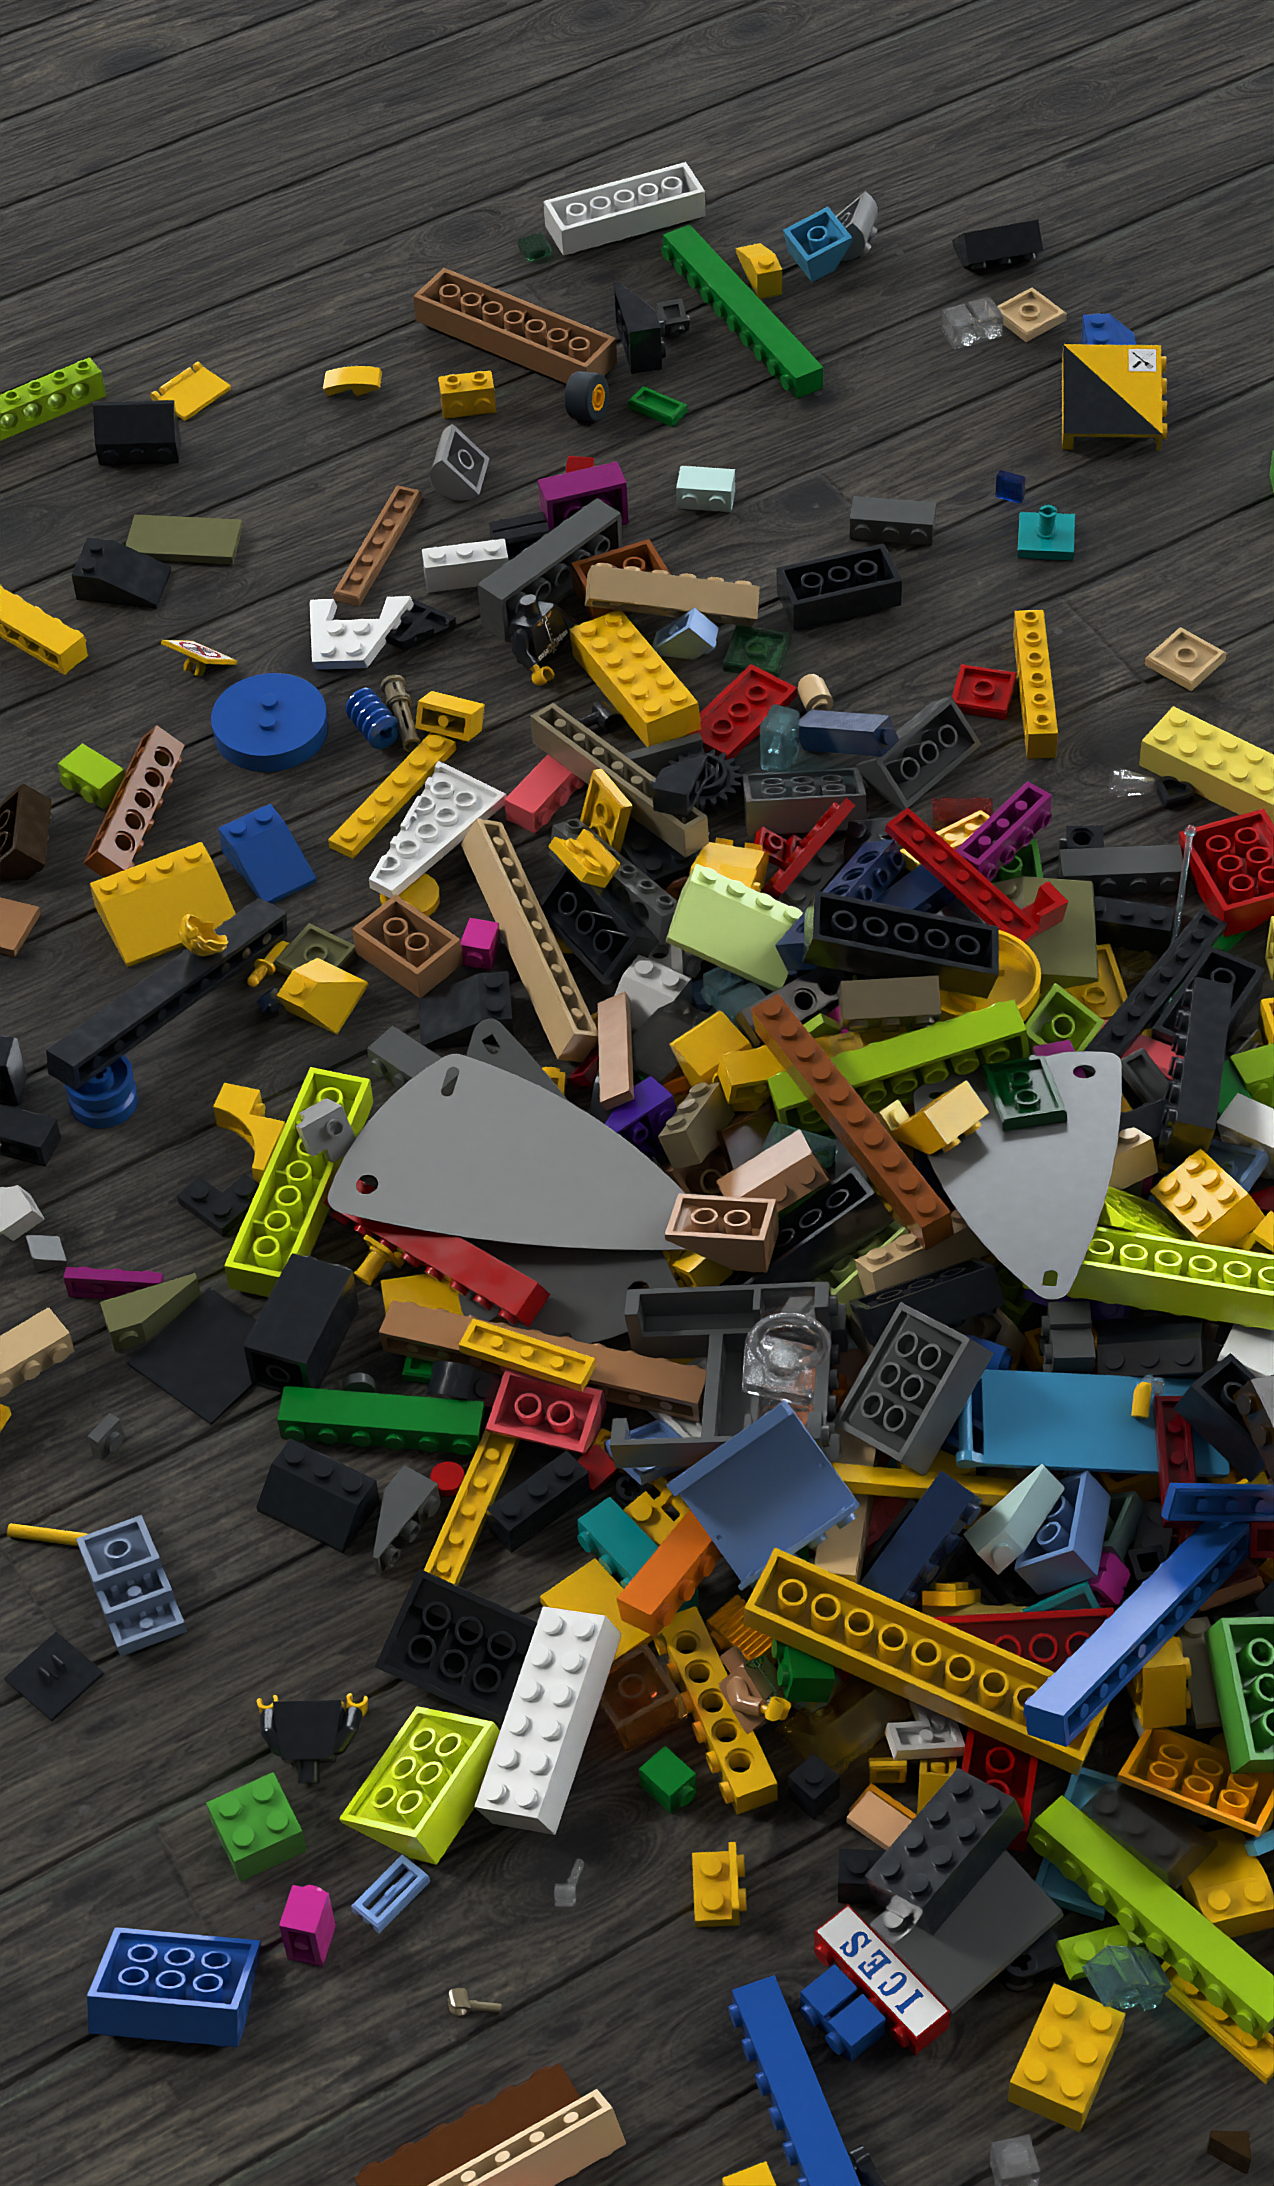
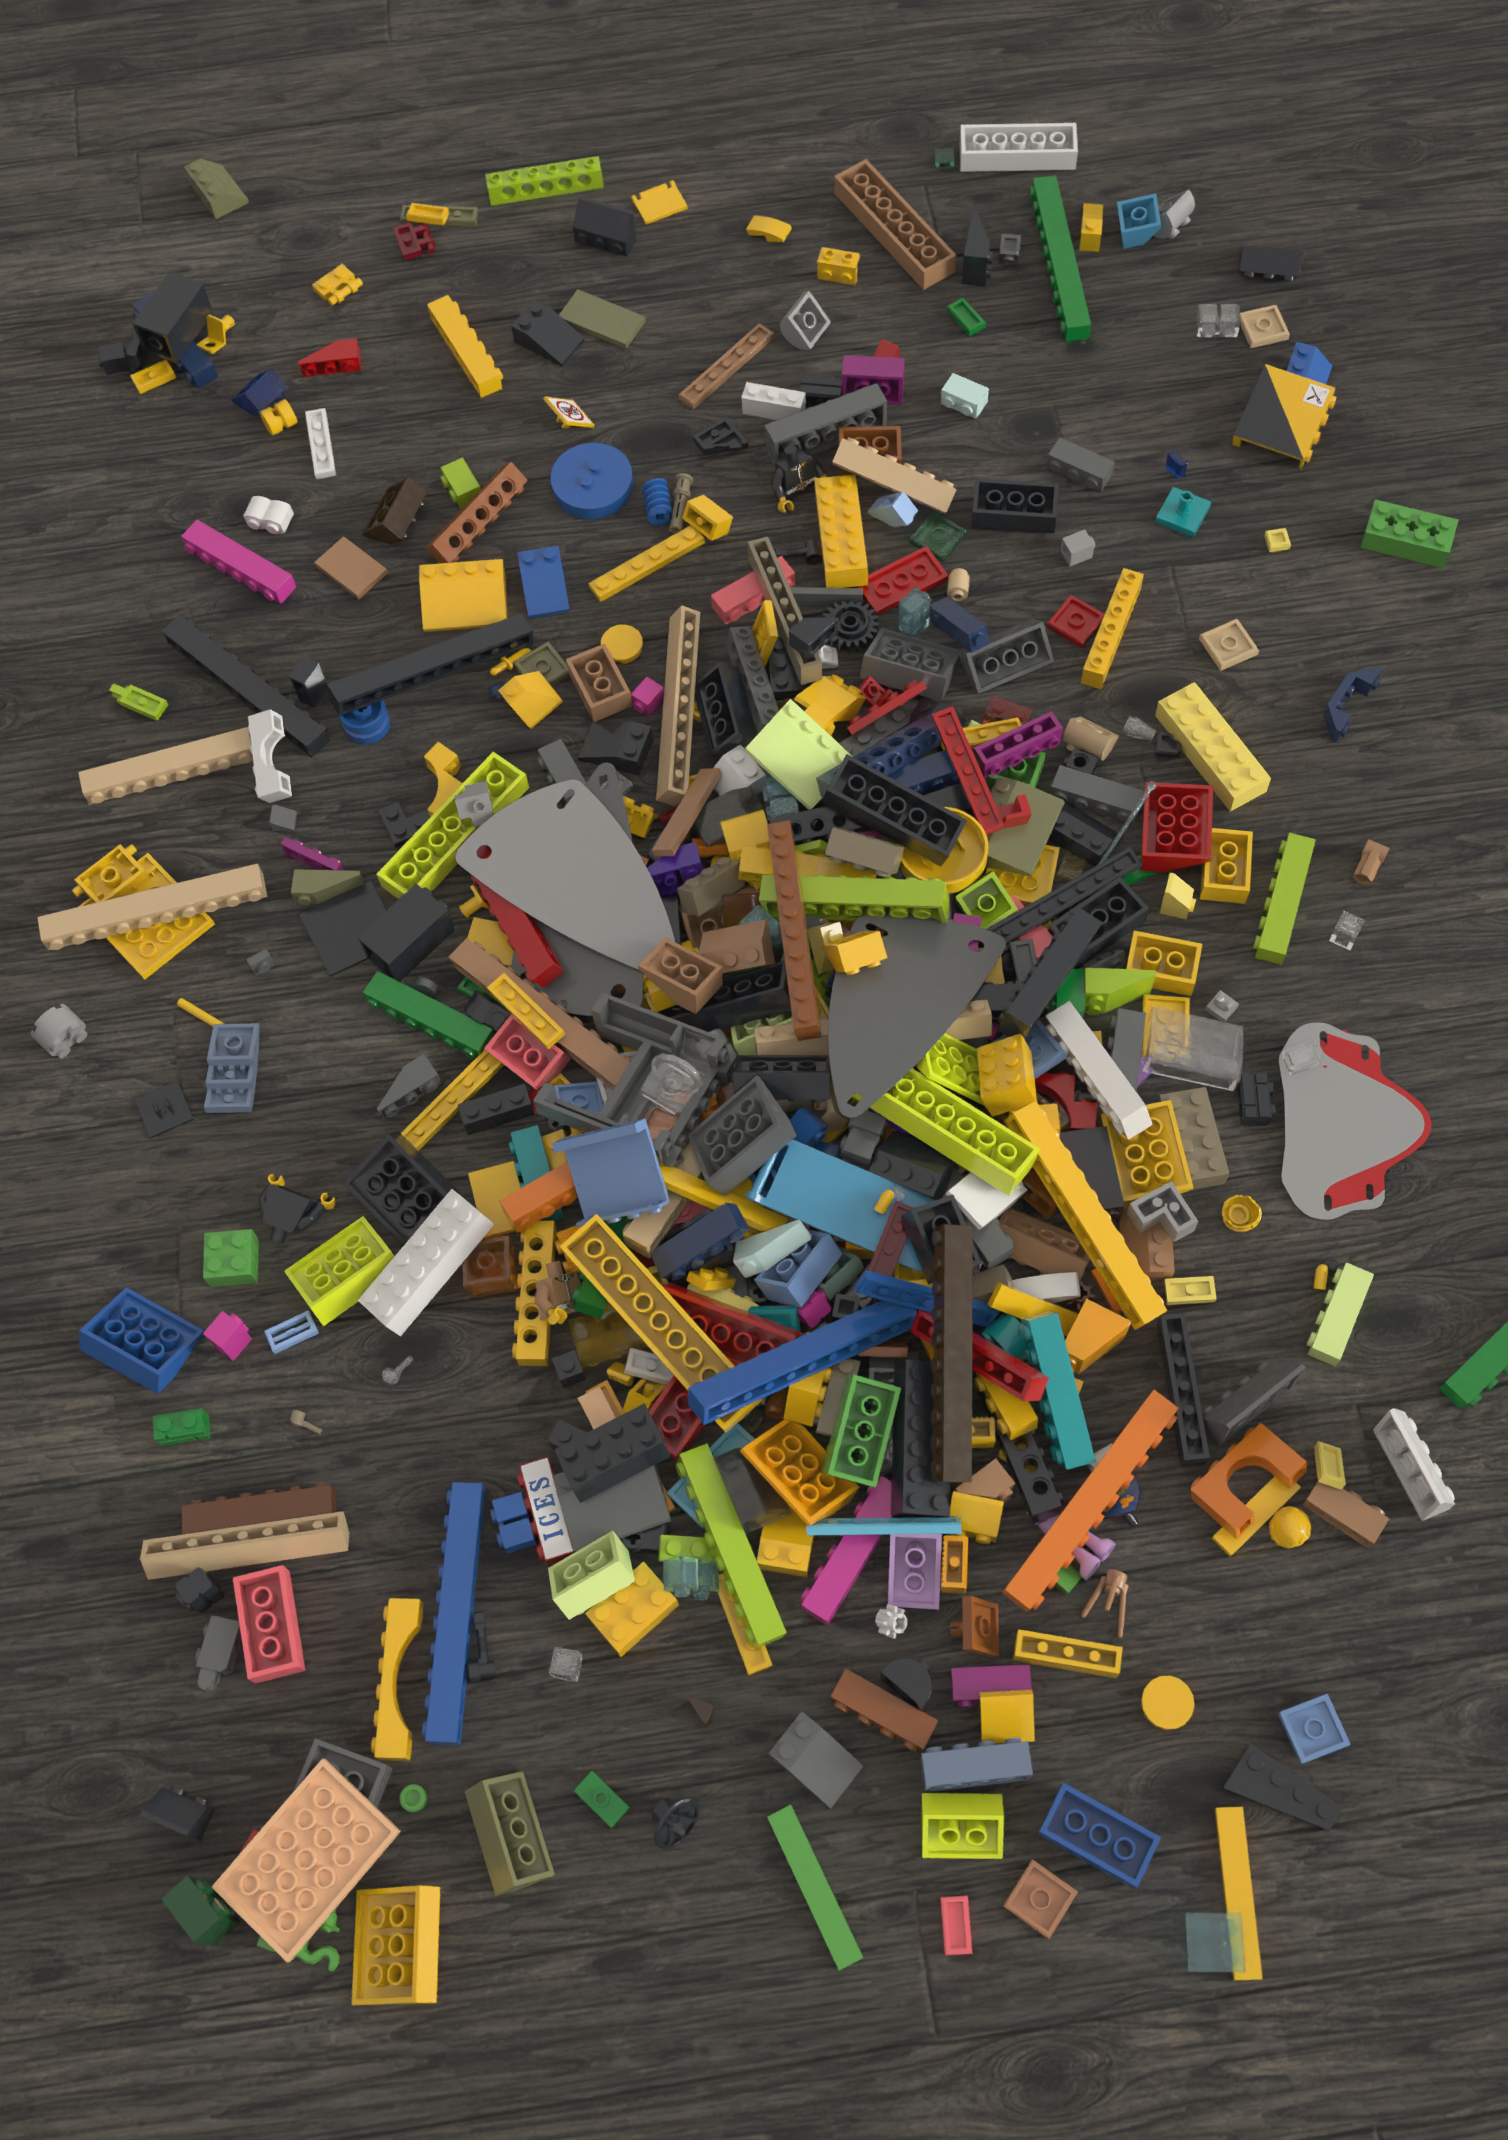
camera: 25 degrees right, 15 degrees up
yellow hair [179,914,228,956] -> none
black slope [256,1438,380,1554] -> none
white wing [310,596,414,669] -> none
white wing [369,761,507,898] -> none
red tile [430,1461,465,1497] -> none
yellow bracket [548,829,620,888] -> none
black wheel [564,371,609,422] -> none
green brick [639,1746,697,1814] -> none
yellow bracket [692,1842,747,1927] -> none
dark green tile [981,1055,1067,1131] -> none
none -> green brick [153,1408,210,1446]
none -> yellowish green brick [548,1530,635,1620]
none -> dark orange cone [764,1386,789,1420]
none -> light grey brick [1060,529,1095,566]
none -> tan brick [1063,717,1119,761]
none -> light yellow tile [1264,528,1291,552]

